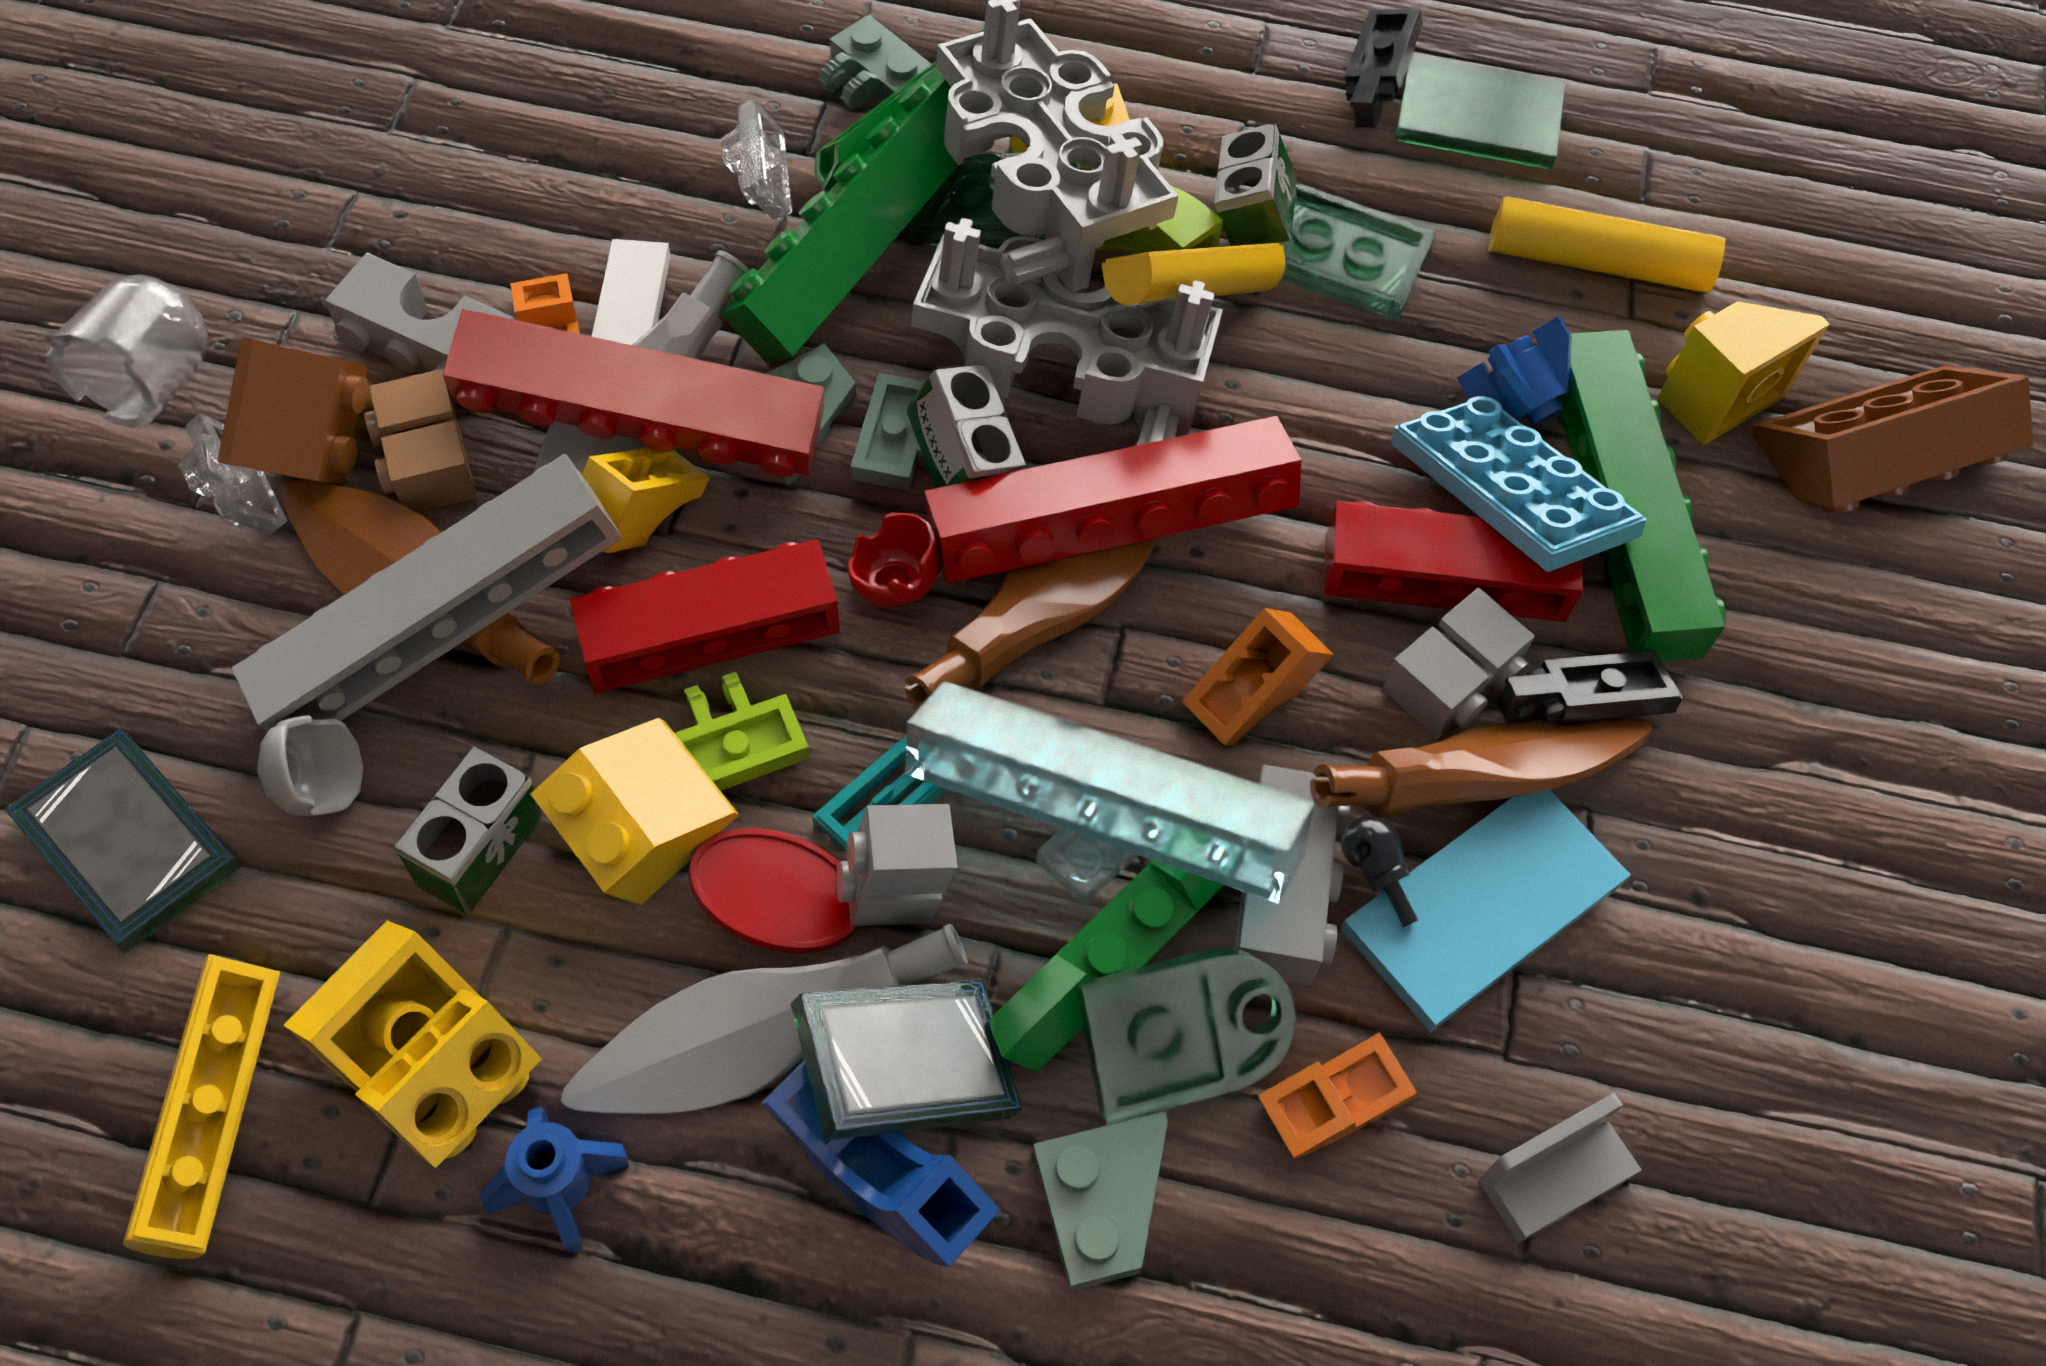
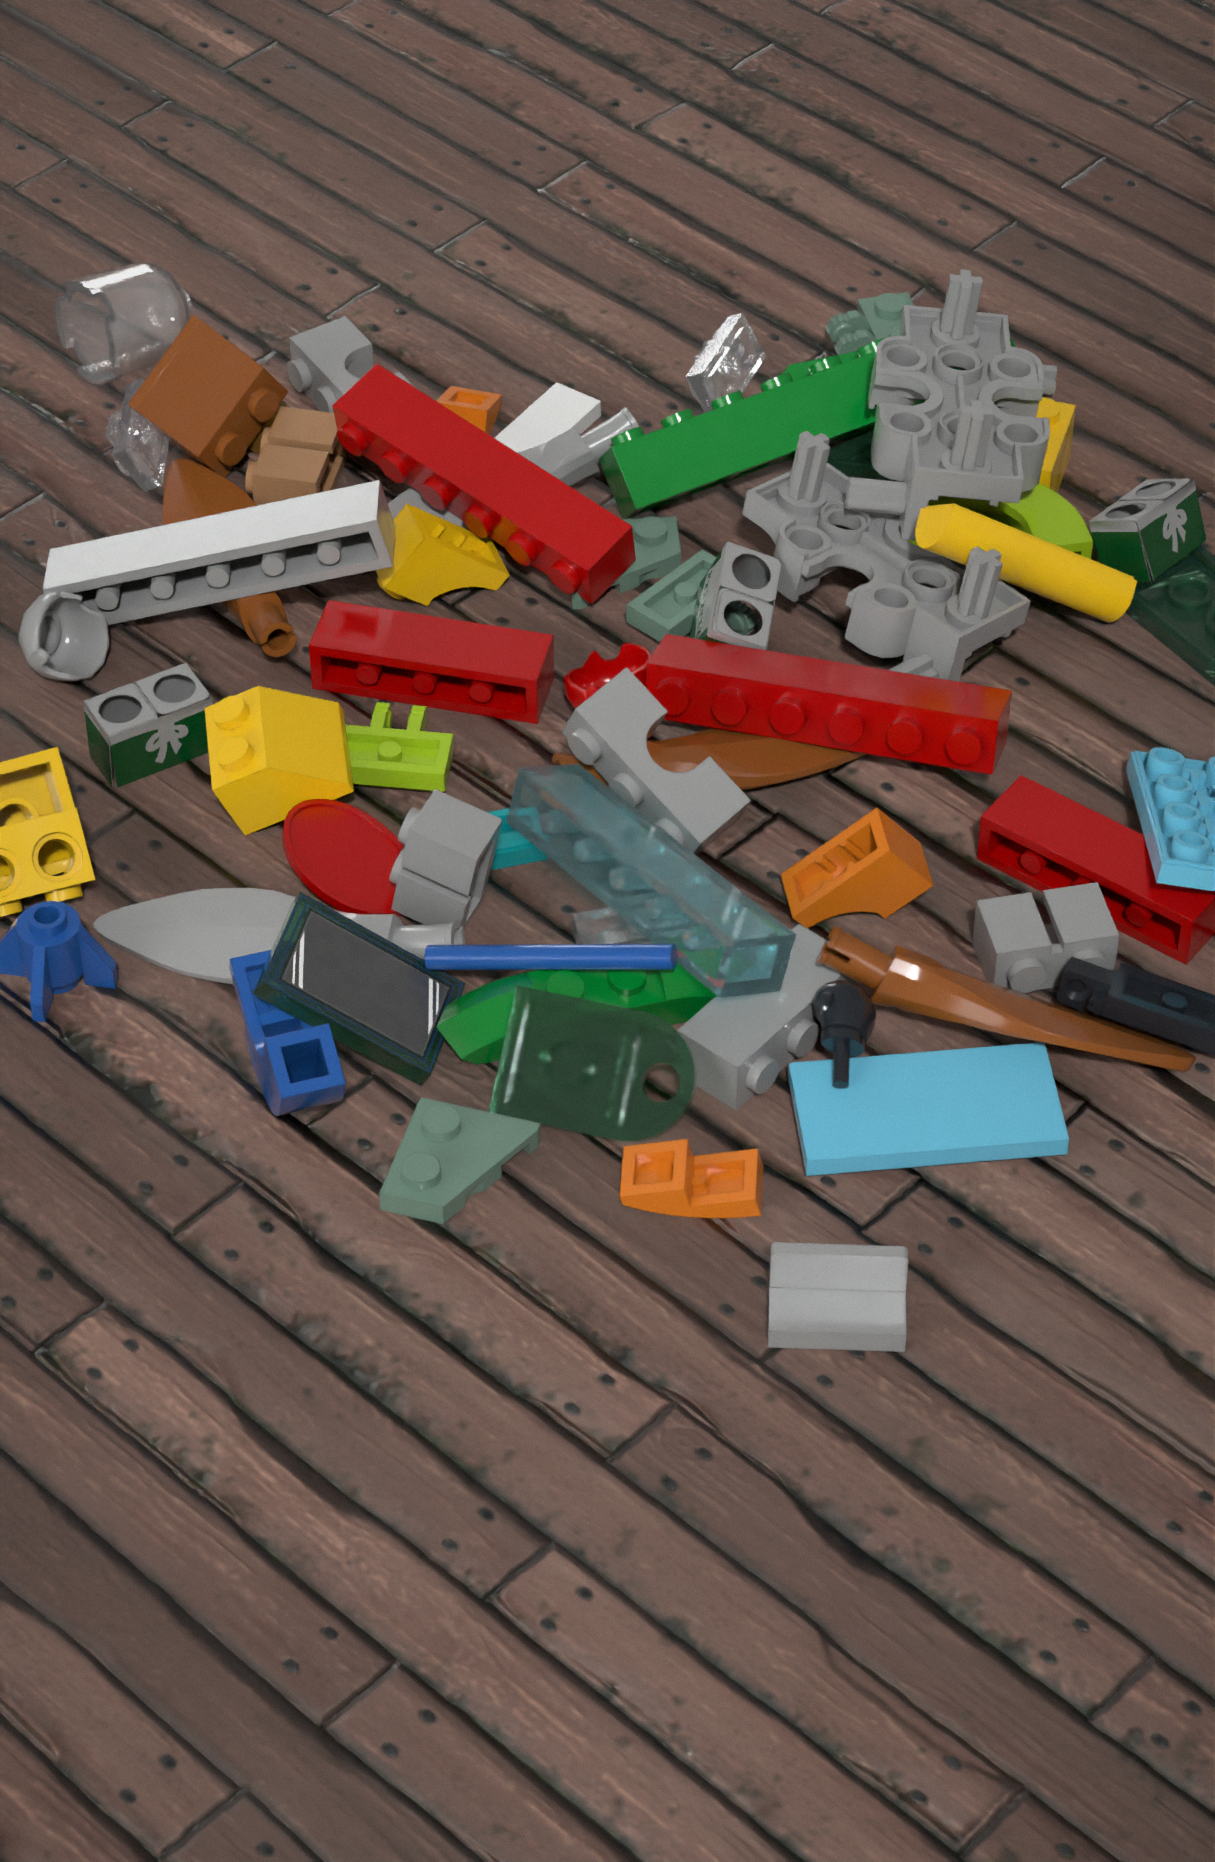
camera: 35 degrees right, 15 degrees down
none -> blue bar [424,944,677,970]
none -> light grey arch [561,667,751,865]

